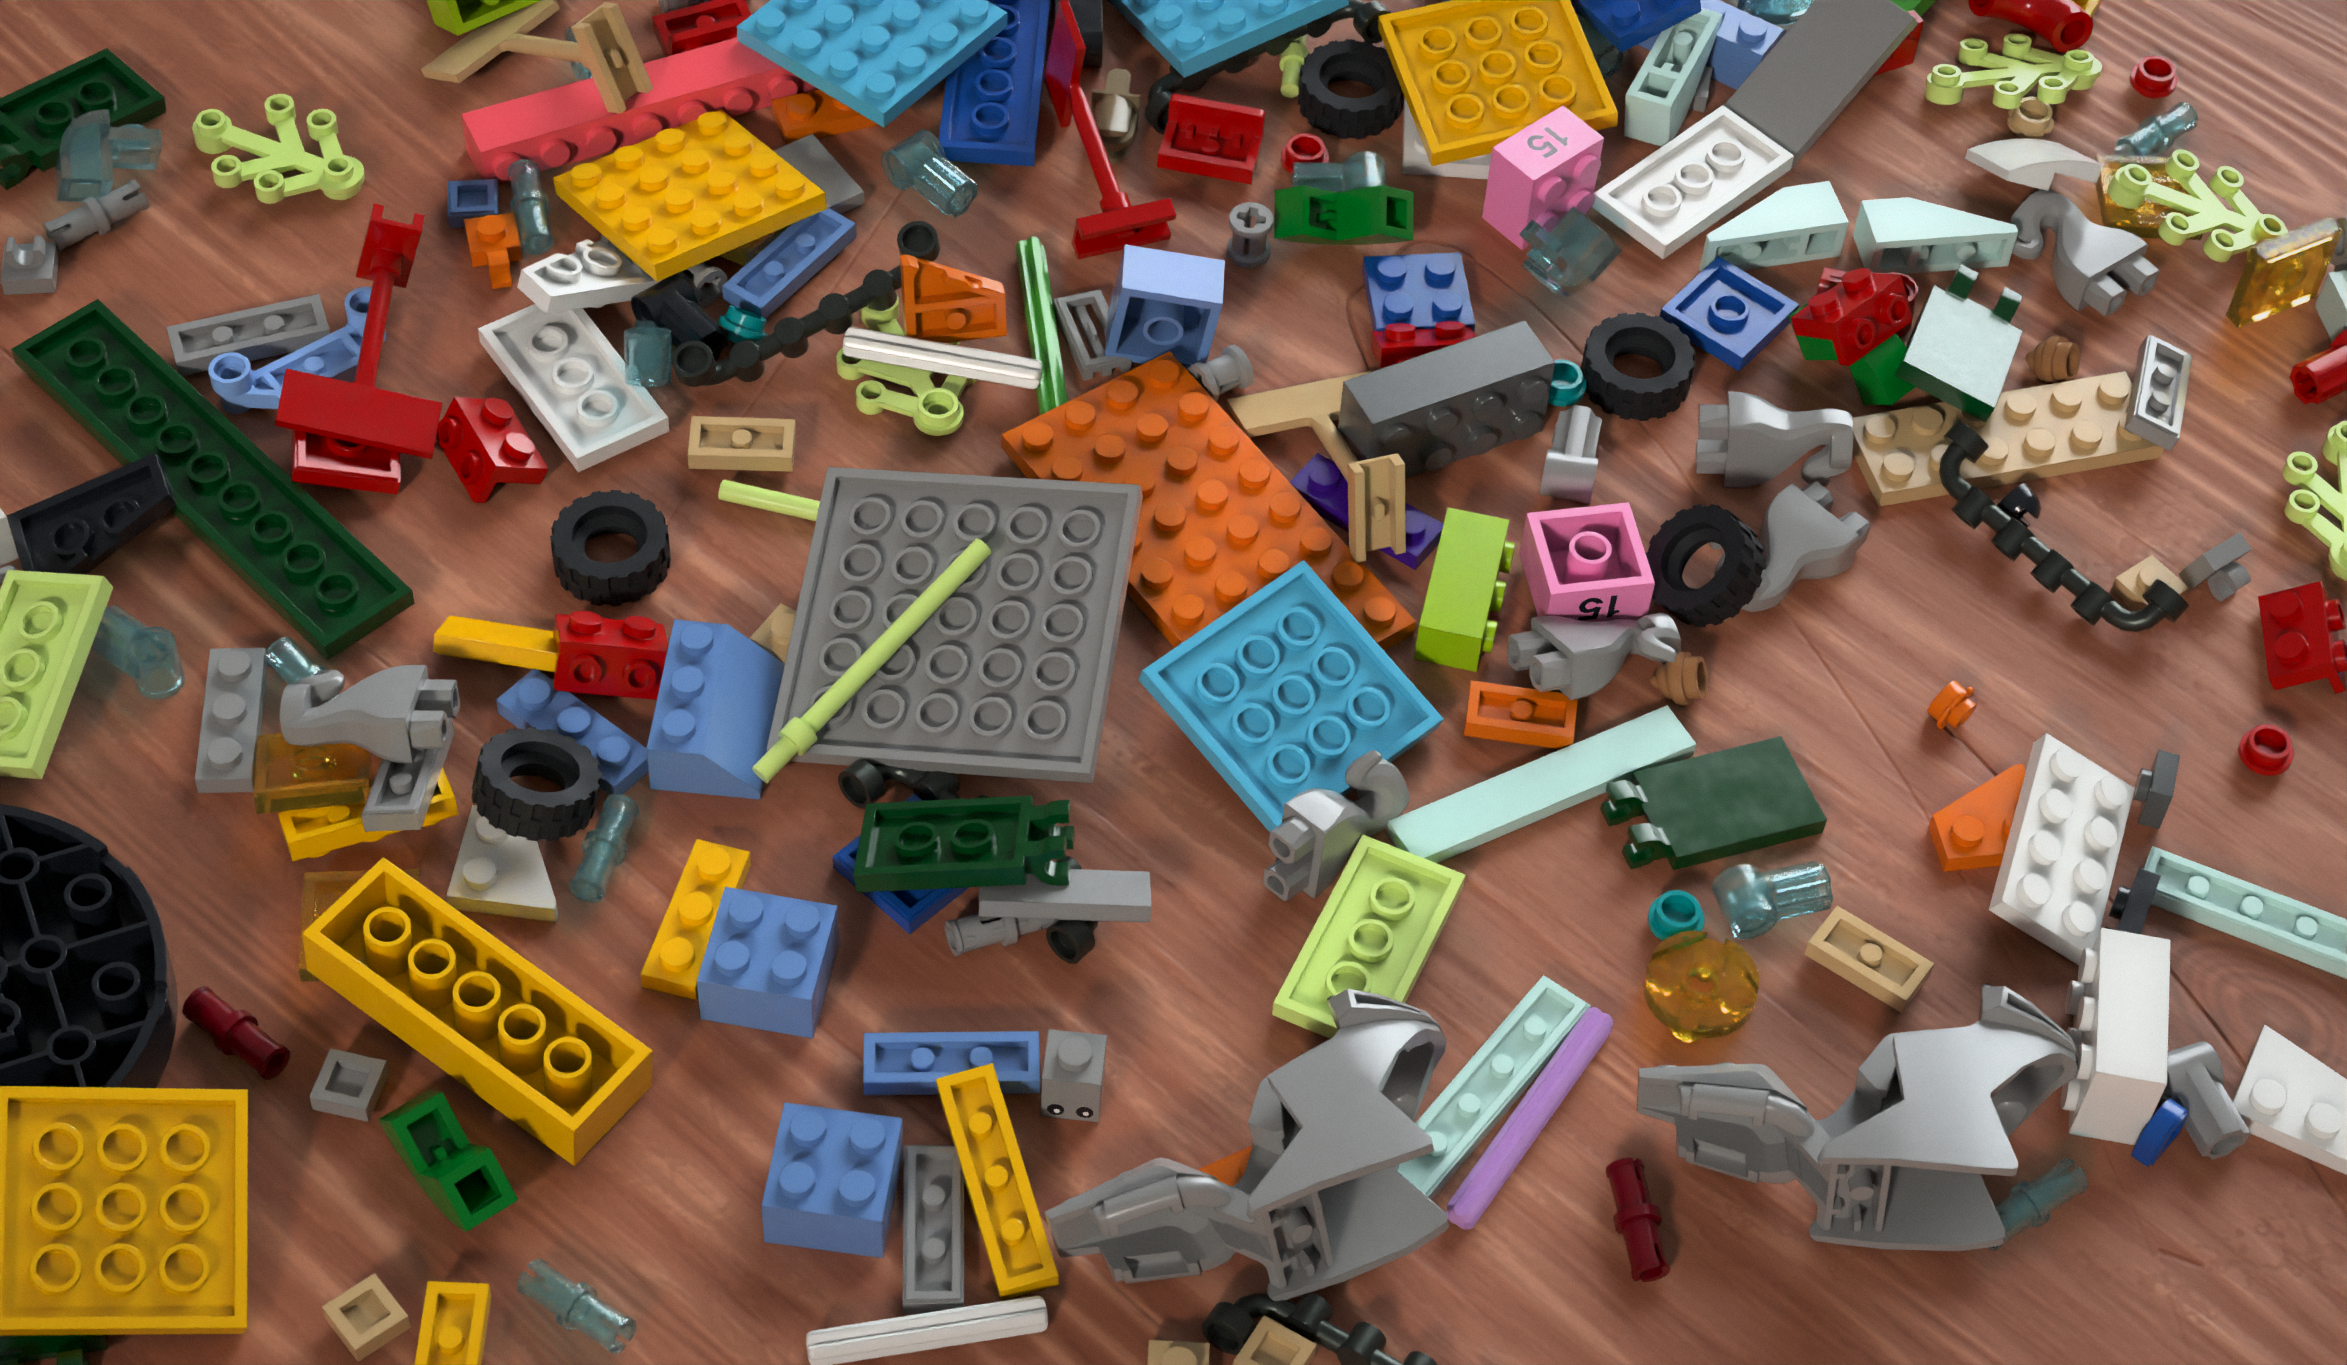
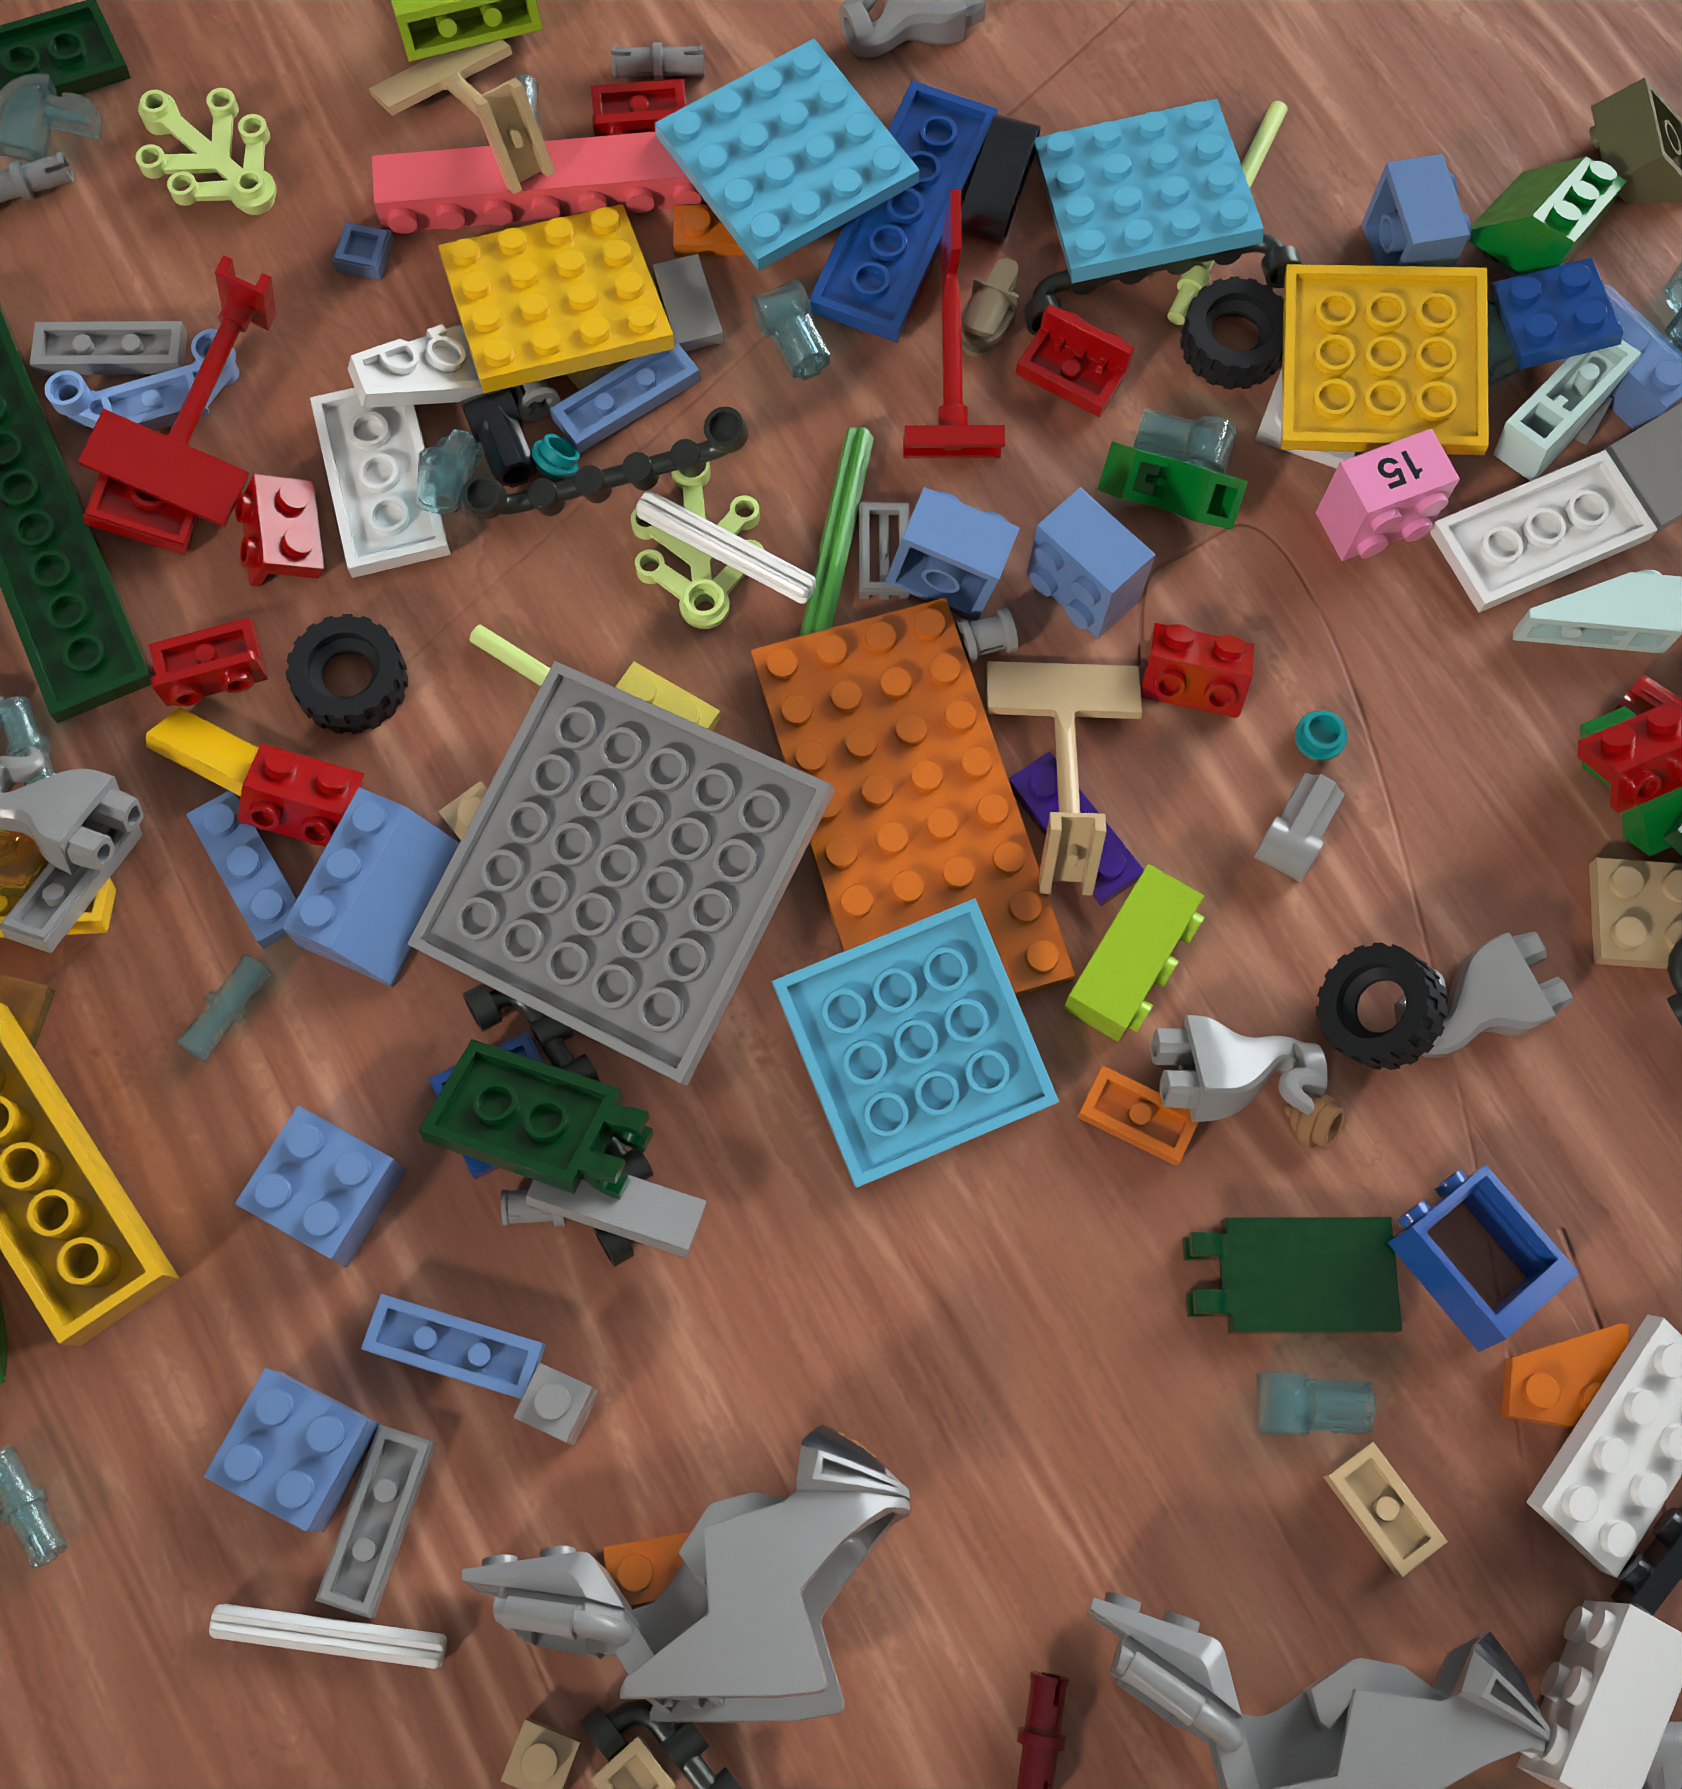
camera: 20 degrees right, 20 degrees up
white wing [446,805,558,922] -> none
orange plate [464,212,522,289] -> none
black tyre [471,727,602,841] -> none
clear light blue pin [507,159,554,255] -> none
yellow plate [641,839,751,1000] -> none
tan plate [688,416,796,472] -> none
yellowish green bar [752,538,992,783] -> none
orange wing [900,254,1007,343] -> none
yellow plate [936,1063,1059,1301] -> none
light grey bush [1227,202,1273,268] -> none
light grey hips [1263,750,1409,901] -> none
yellowish green plate [1272,834,1466,1039] -> none
red plate [1281,133,1329,178] -> none
dark grey brick [1338,320,1555,478] -> none
plate [1362,252,1475,332] -> none
light aqua tile [1386,705,1696,863] -> none
light aqua tile [1398,975,1591,1200] -> none
lavender axle [1446,1007,1613,1230] -> none
clear light blue brick [1519,206,1621,297] -> none
bright pink brick [1519,502,1655,622] -> none
black tyre [1581,312,1695,421] -> none
clear yellow plate [1643,931,1759,1043] -> none
teal plate [1647,890,1705,945] -> none
plate [1660,256,1799,372] -> none
light grey hips [1696,391,1853,487] -> none
orange plate [1927,680,1977,729] -> none
none -> red bracket [149,617,268,707]
none -> medium blue brick [1026,487,1156,639]
none -> blue window [1387,1165,1579,1352]

